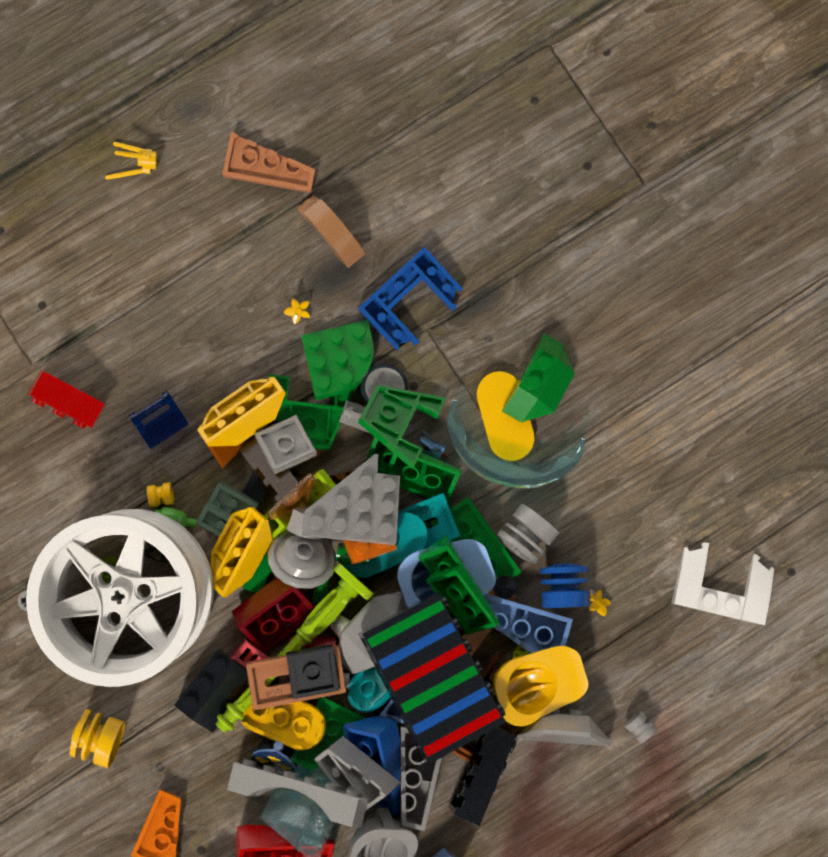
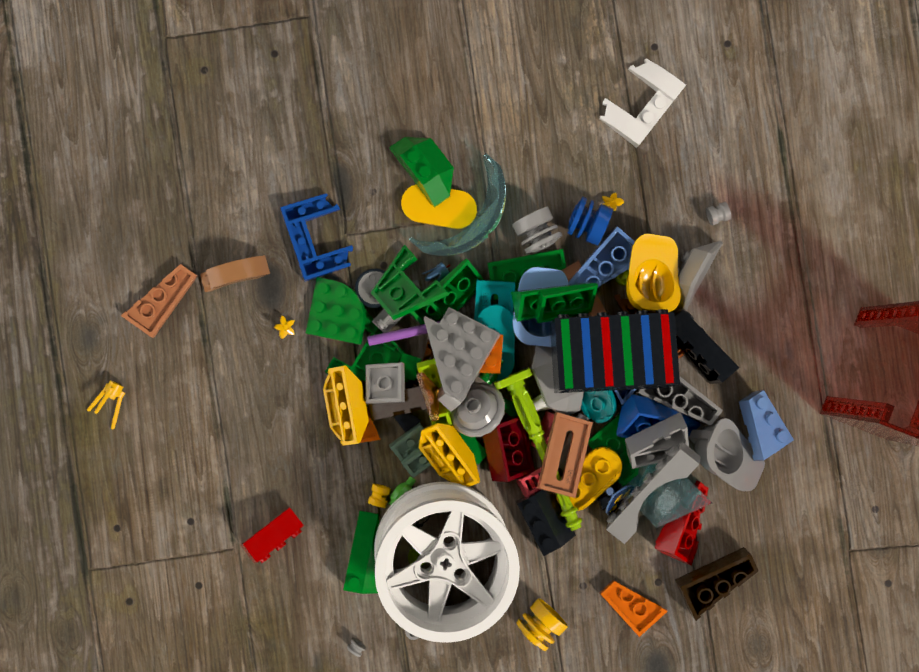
camera: 65 degrees left, 5 degrees up
clear blue plate [129,391,190,450] -> none
black tile [286,644,339,699] -> none
black piece [493,575,516,599] -> none
none -> green wedge [343,510,380,594]
none -> medium lavender piece [367,321,440,346]
none -> green brick [400,353,422,383]

